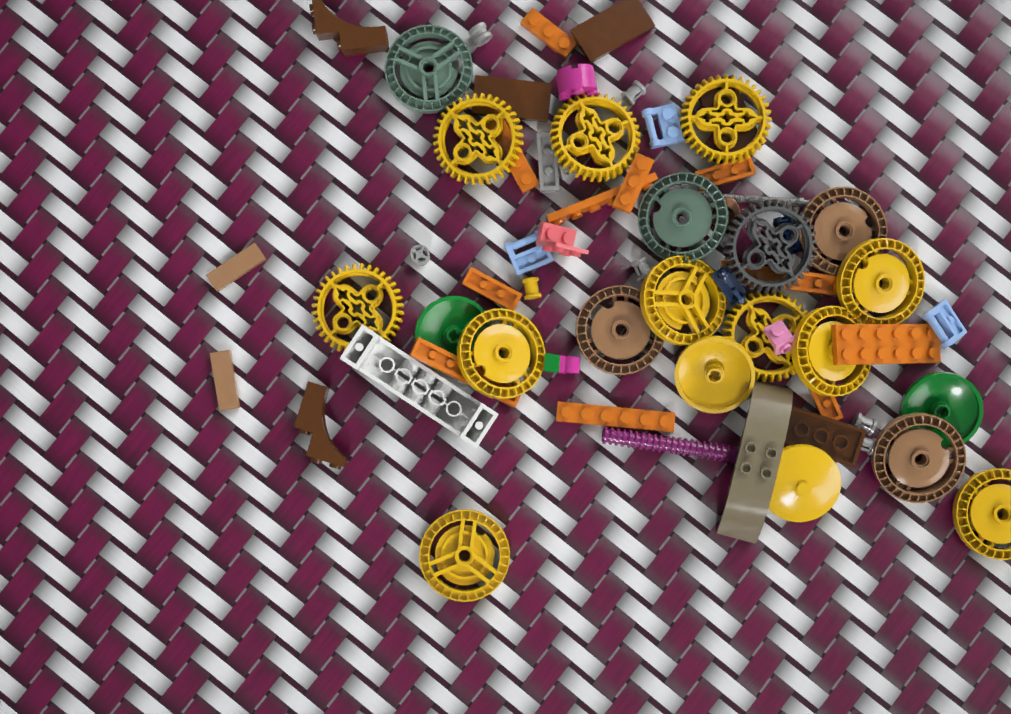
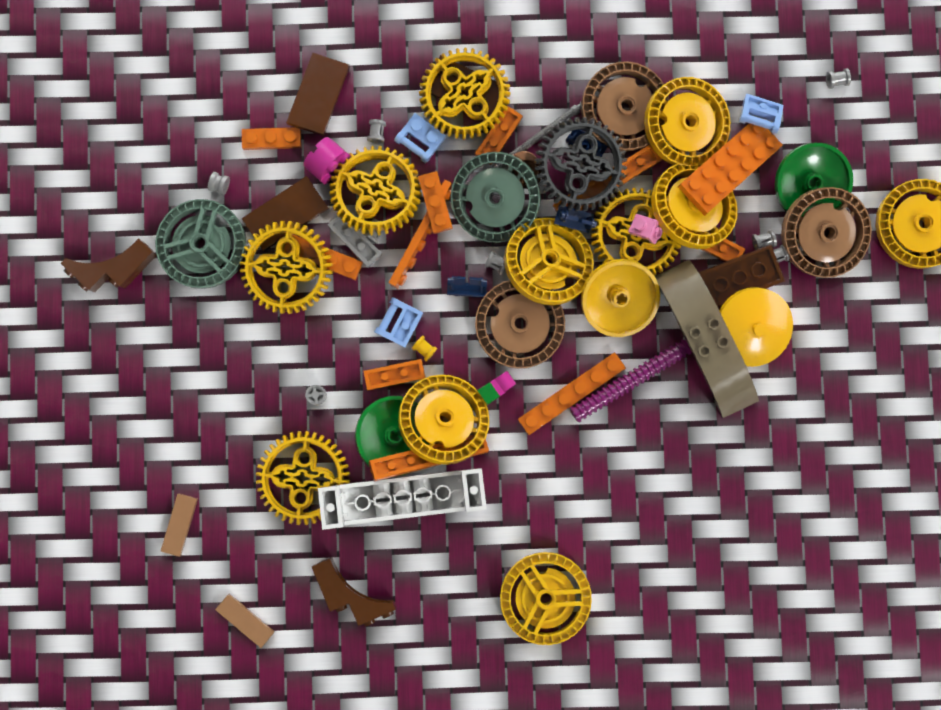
camera: 40 degrees left, 0 degrees up
coral bracket [535,222,589,257] -> none
none -> dark blue hinge [447,276,487,298]

